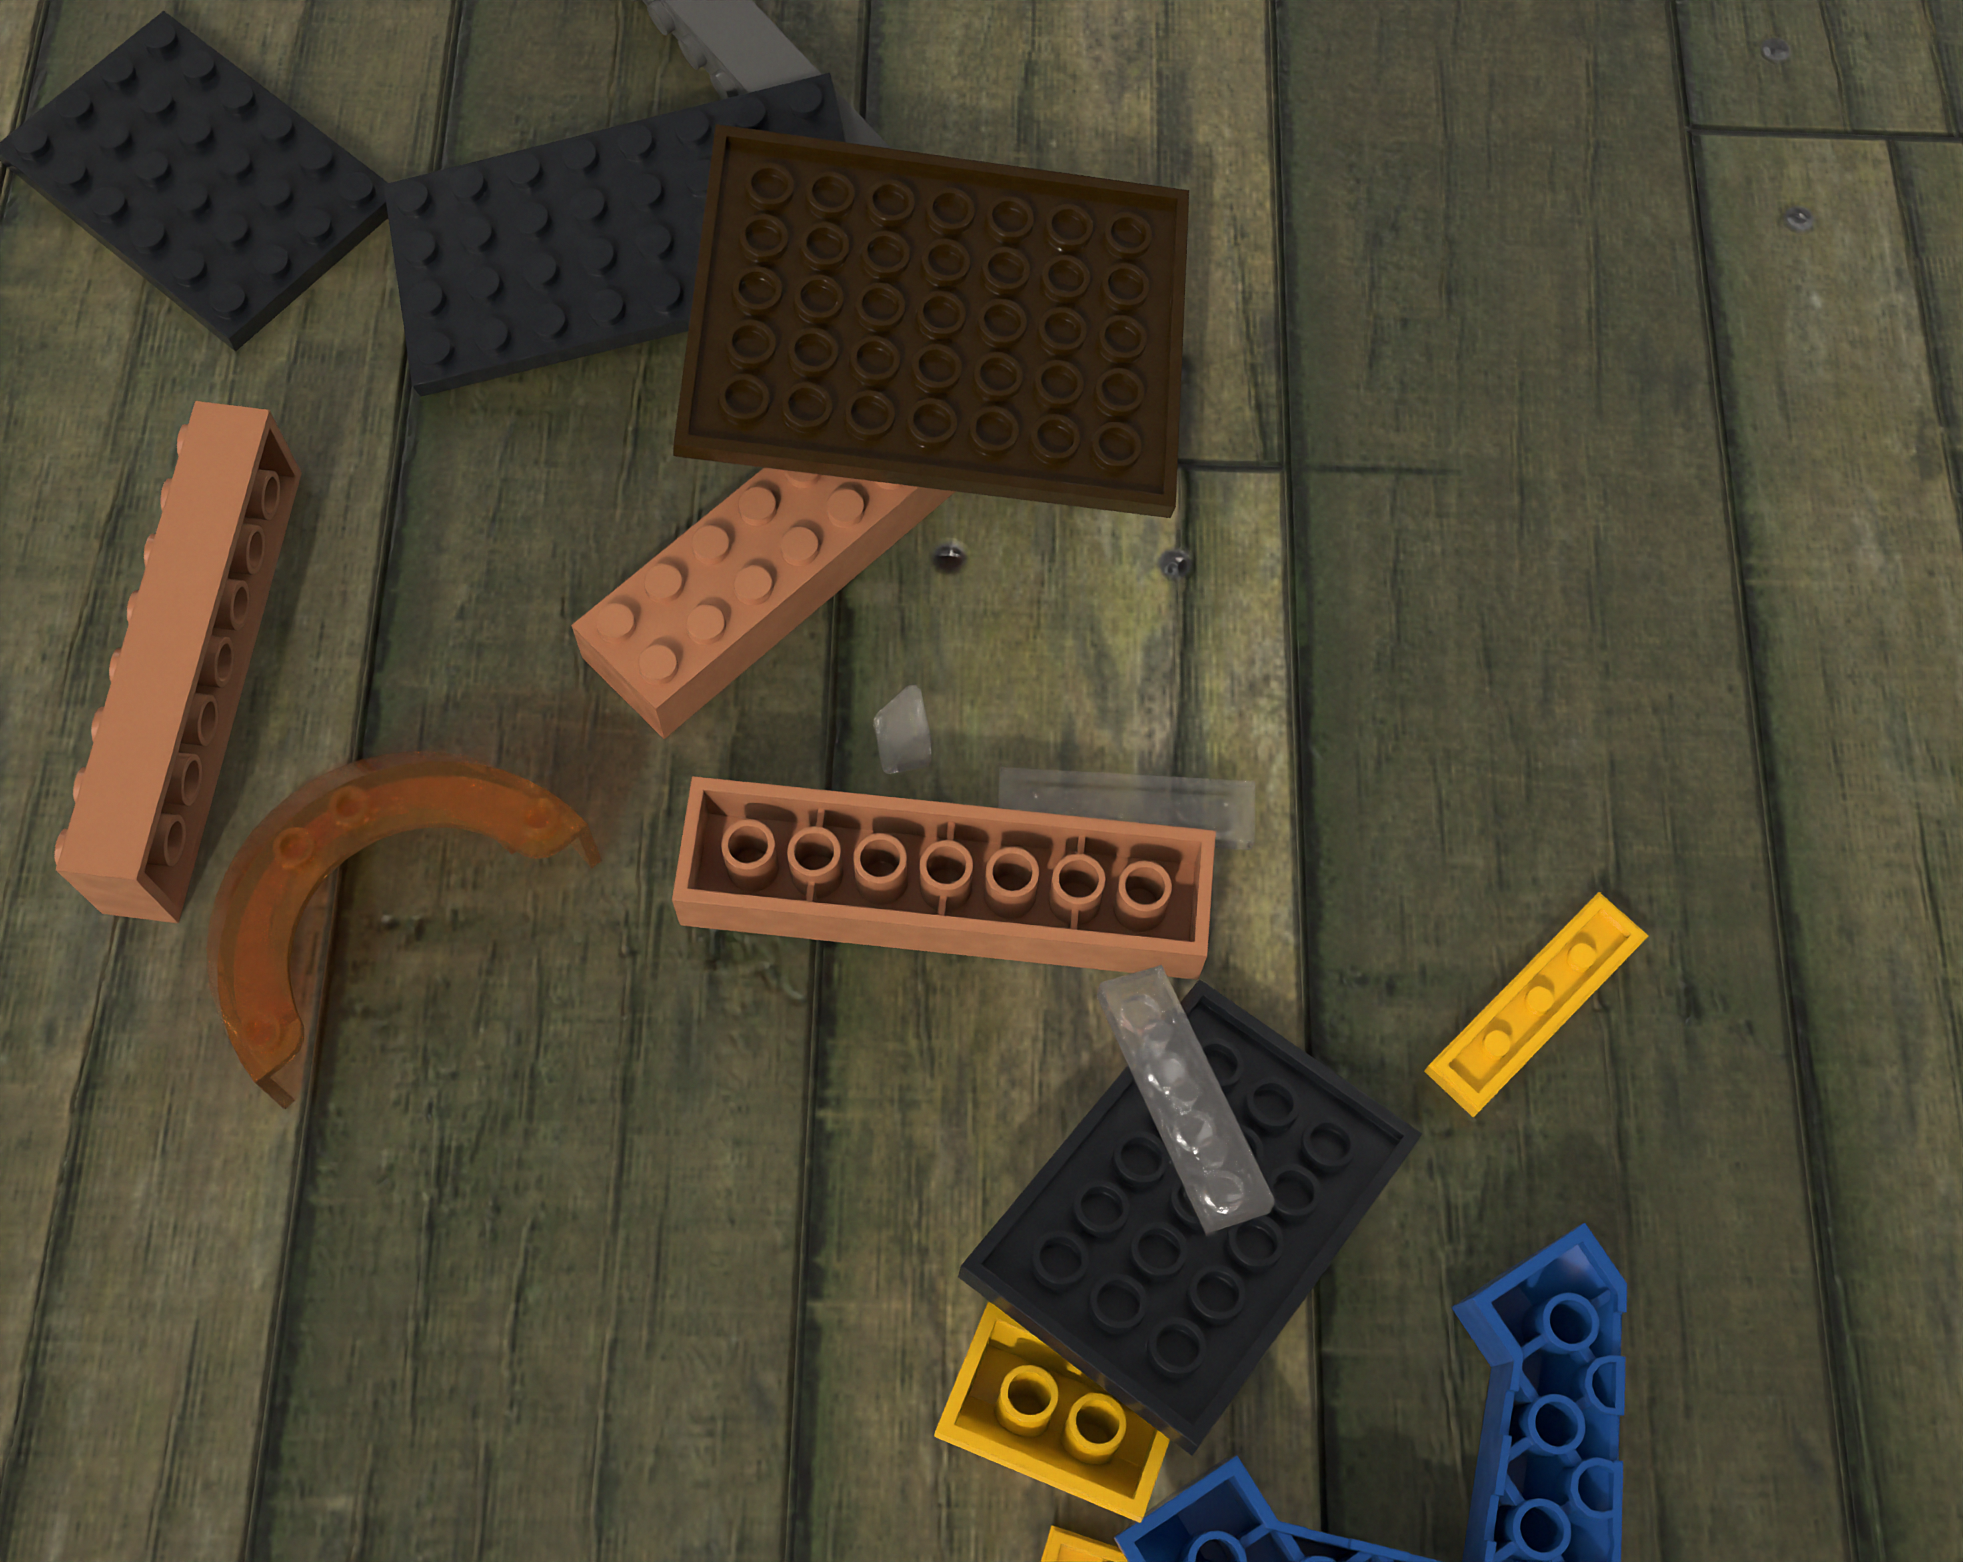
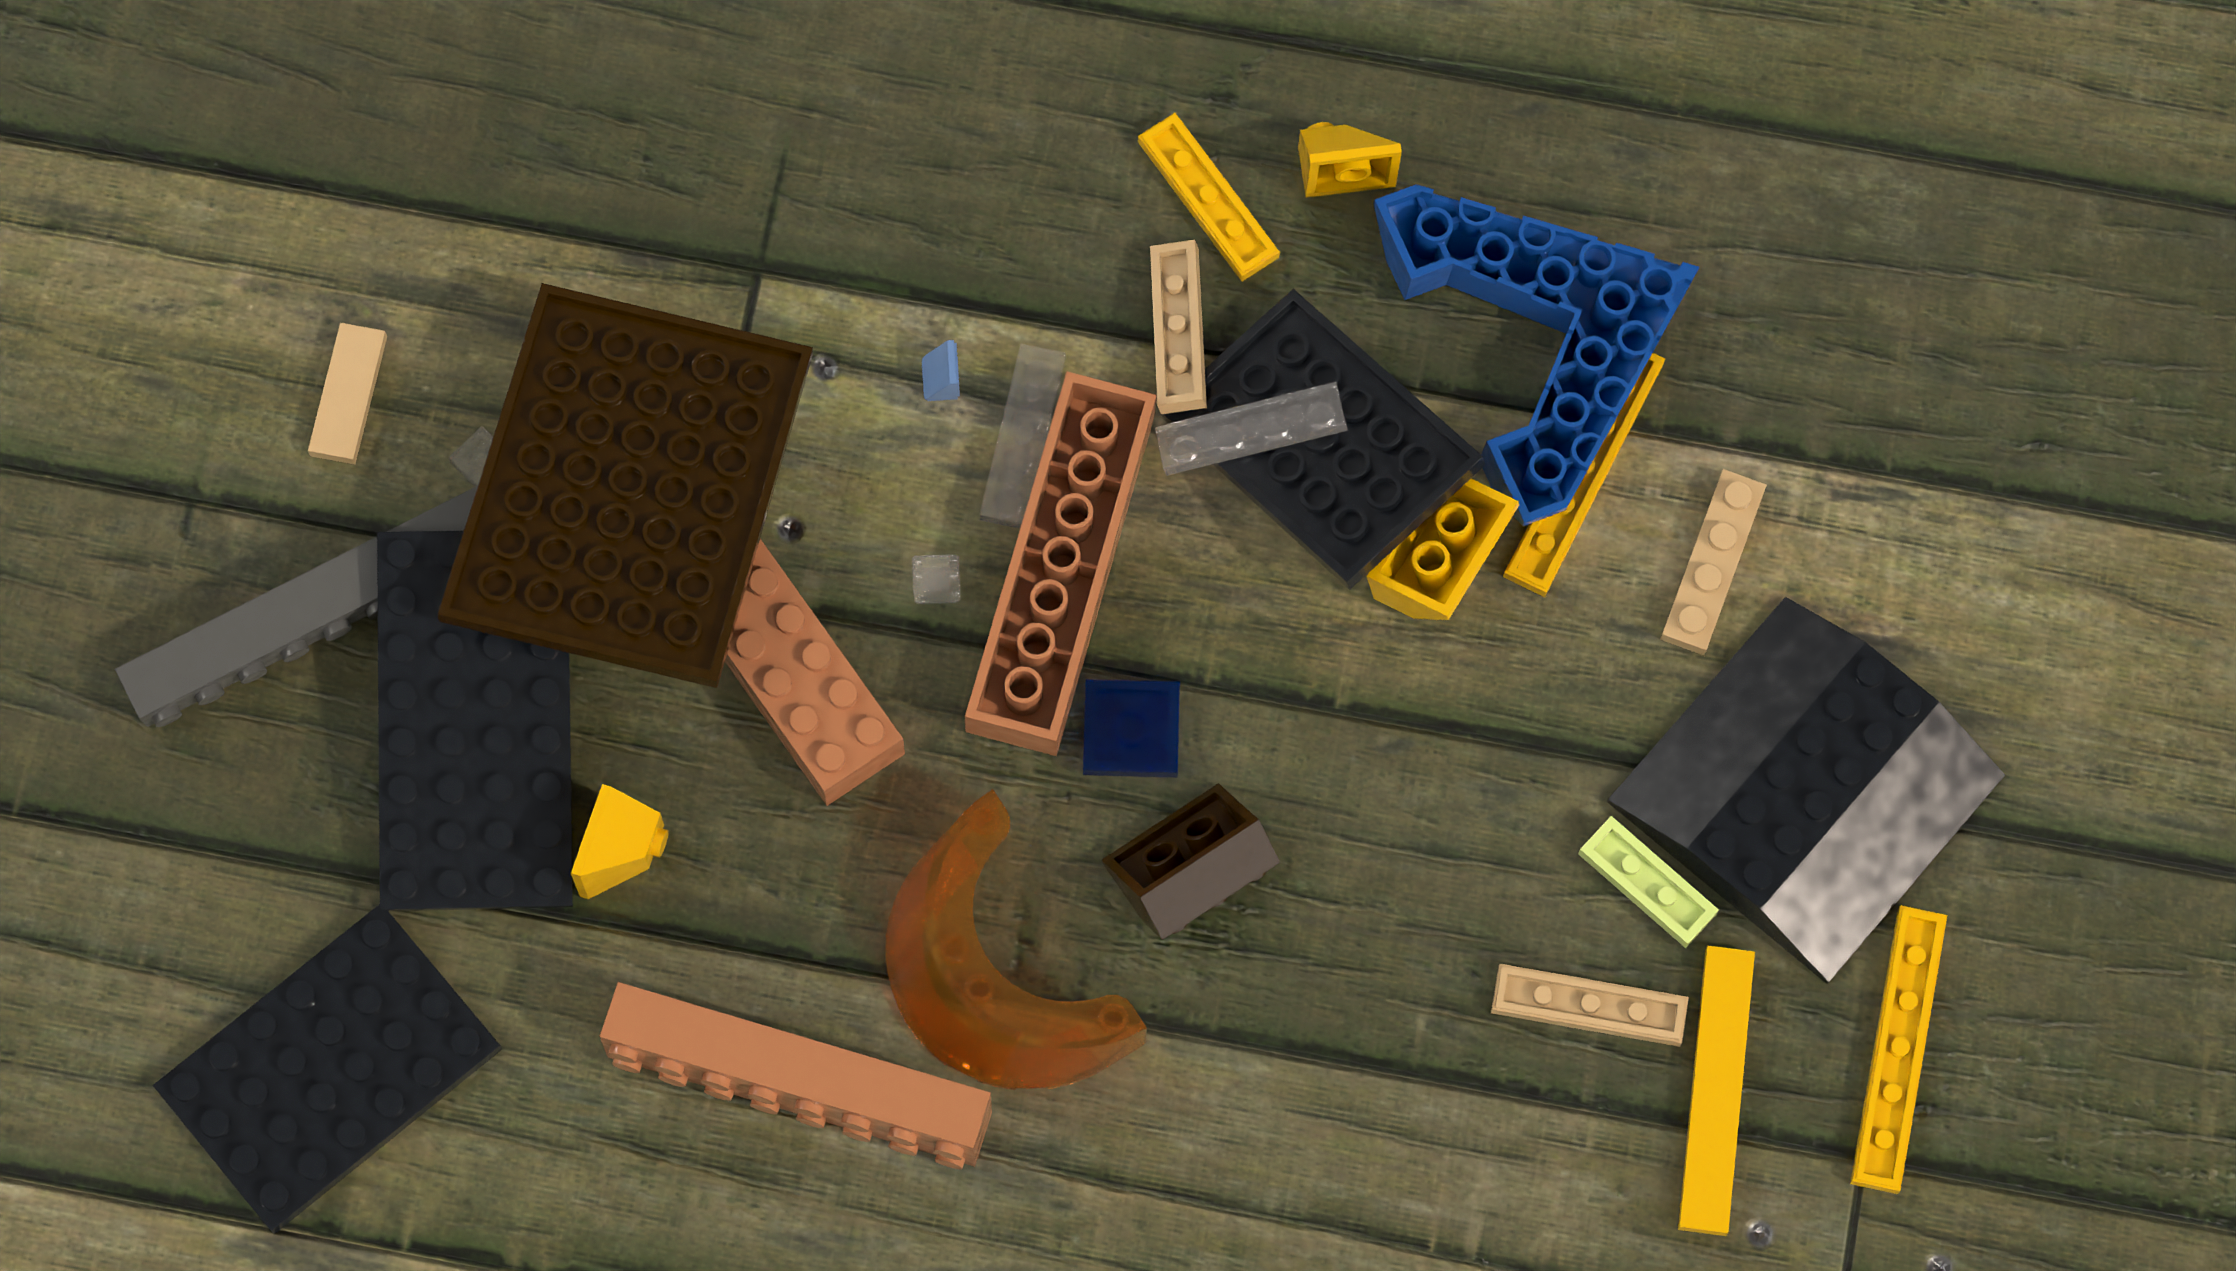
camera: 80 degrees left, 5 degrees up
none -> tan tile [308,323,387,464]
none -> yellow slope [571,784,669,899]
none -> medium blue slope [922,340,960,401]
none -> clear blue plate [1083,679,1180,778]
none -> dark brown slope [1102,783,1280,940]
none -> tan plate [1150,240,1207,414]
none -> yellow slope [1298,122,1402,198]

